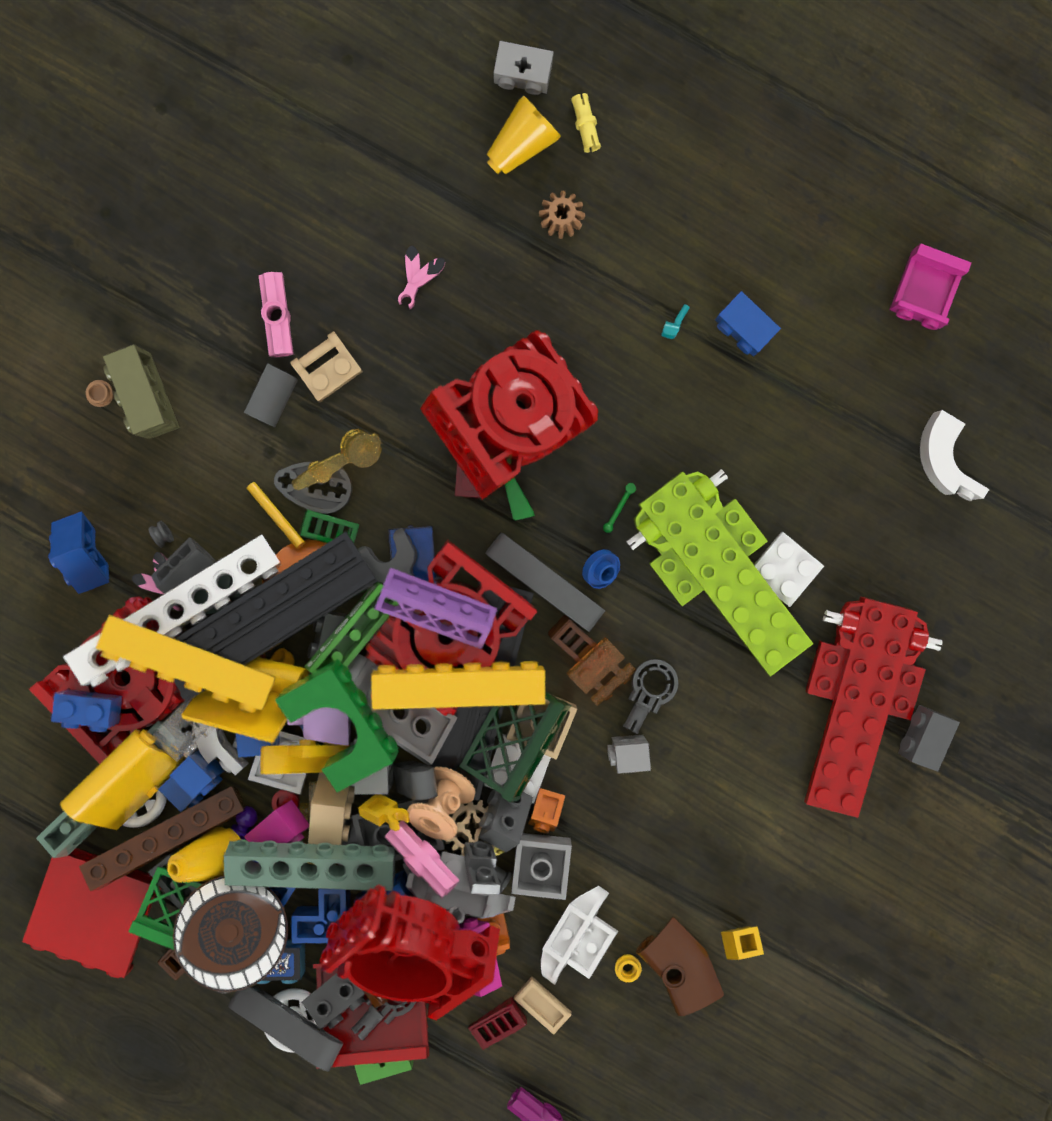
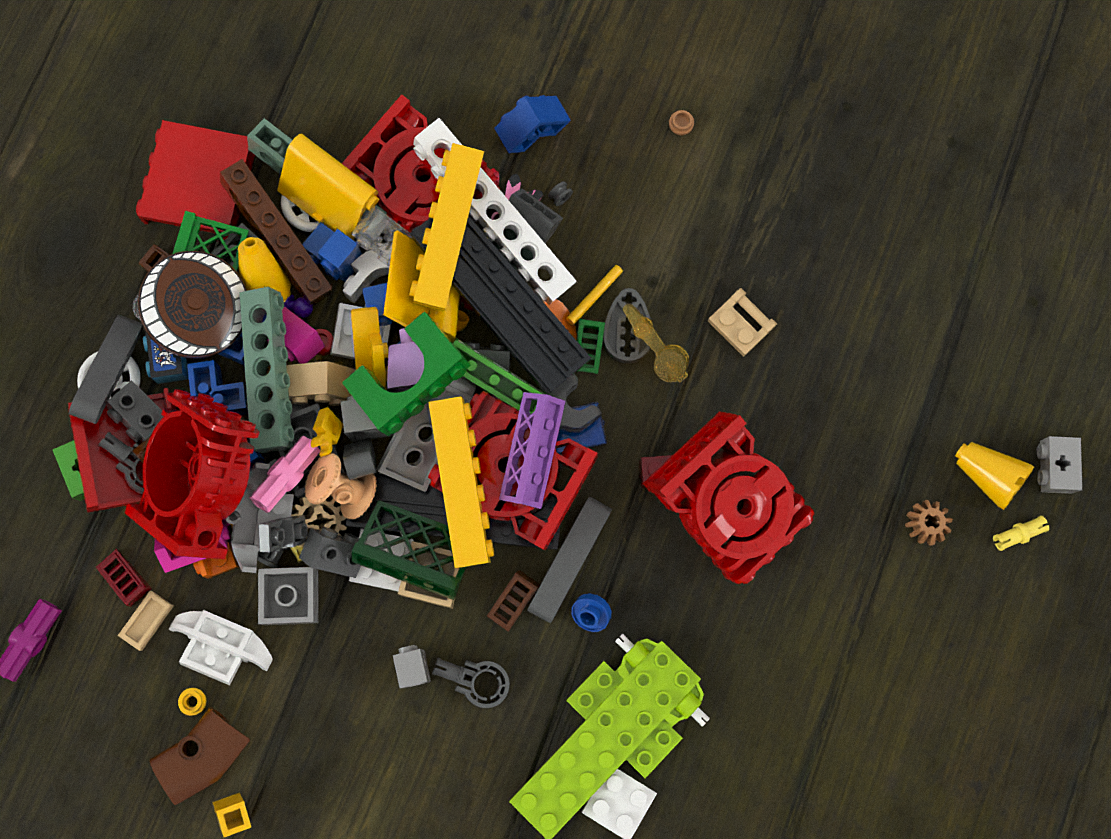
camera: 80 degrees right, 10 degrees down
blue brick [51,689,122,732] -> none
olive brick [103,345,180,439] -> none
dark grey brick [244,363,298,427] -> none
bright pink piece [259,272,294,358] -> none
bright pink piece [398,246,445,309] -> none
green slope [505,477,535,521] -> none
orange bracket [528,788,565,833] -> none
clear orange plate [566,637,636,706] -> none
green hinge [603,483,636,533] -> none
teal hand [661,304,690,339] -> none
blue brick [715,291,781,357] -> none

